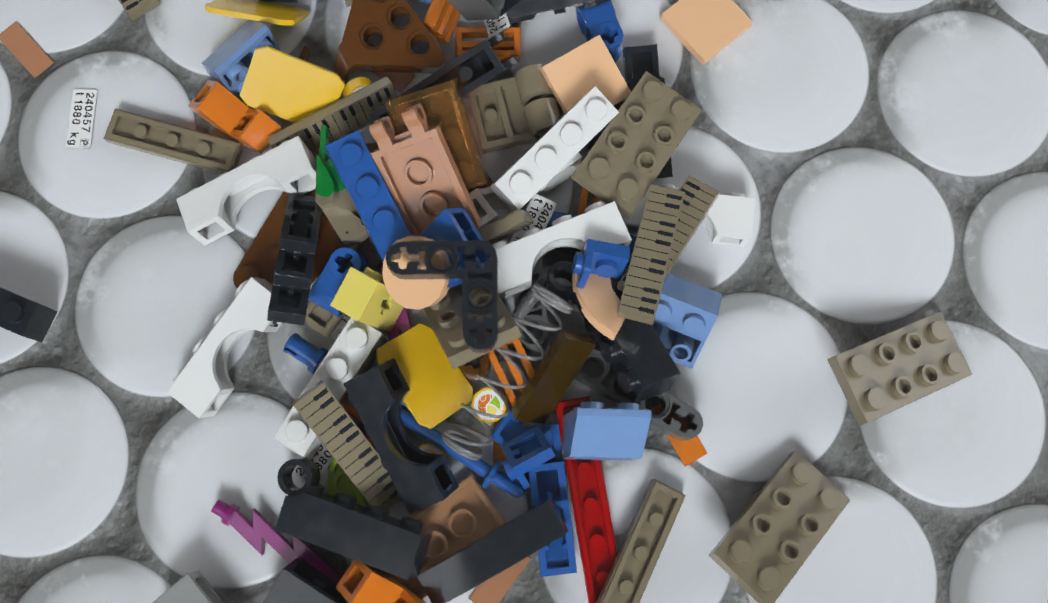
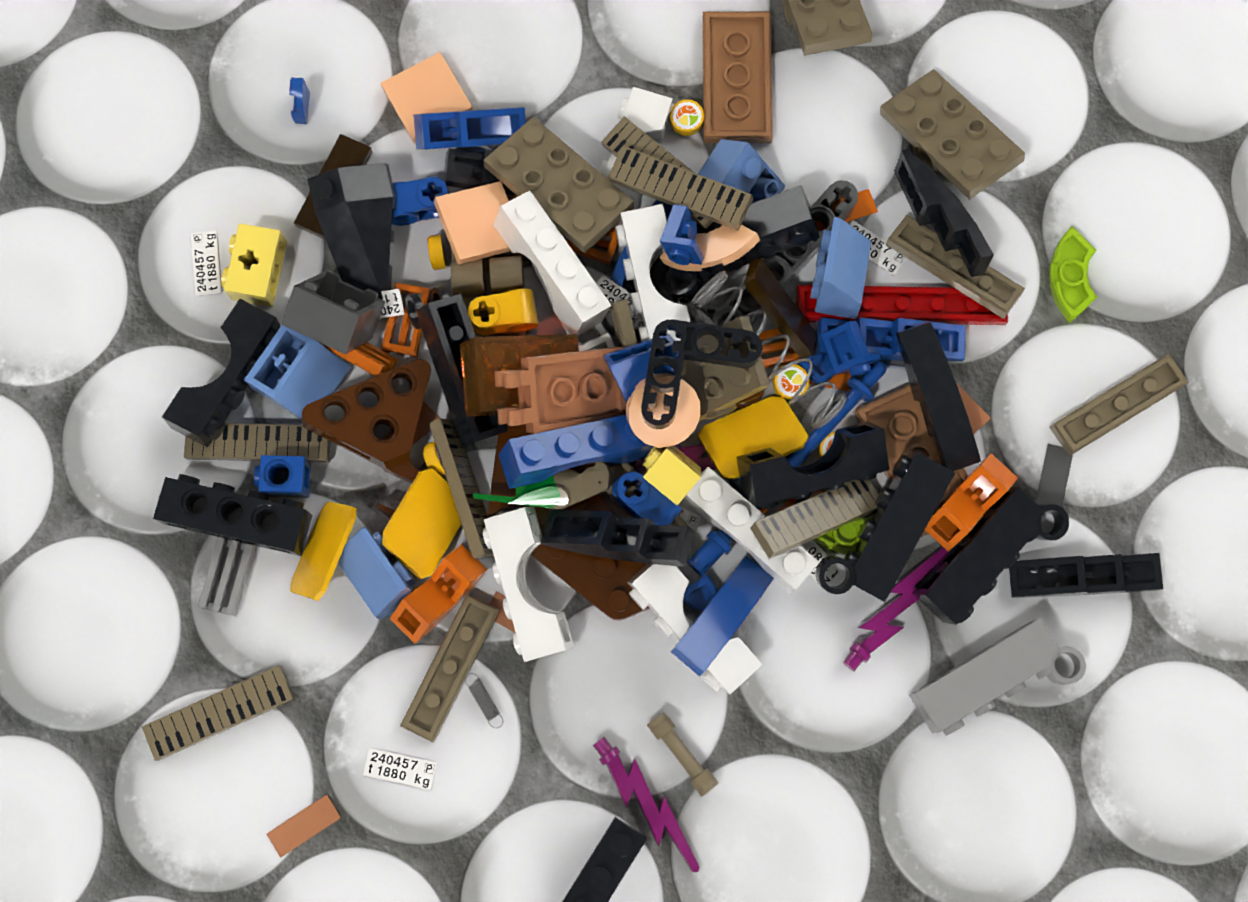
camera: 80 degrees left, 0 degrees up
none -> blue slope [413,107,526,150]
none -> yellow tile [427,234,447,271]
none -> light grey piece [465,673,503,728]
none -> yellow piece [468,289,539,336]
none -> magenta piece [593,737,700,873]
none -> dark tan bar [647,712,719,797]
none -> tile [670,99,704,136]
none -> blue slope [671,555,774,677]
none -> blue tile [683,574,718,611]
none -> medium nougat tile [702,12,772,143]
none -> white sticker [850,221,906,276]
none -> black slope [894,149,994,277]

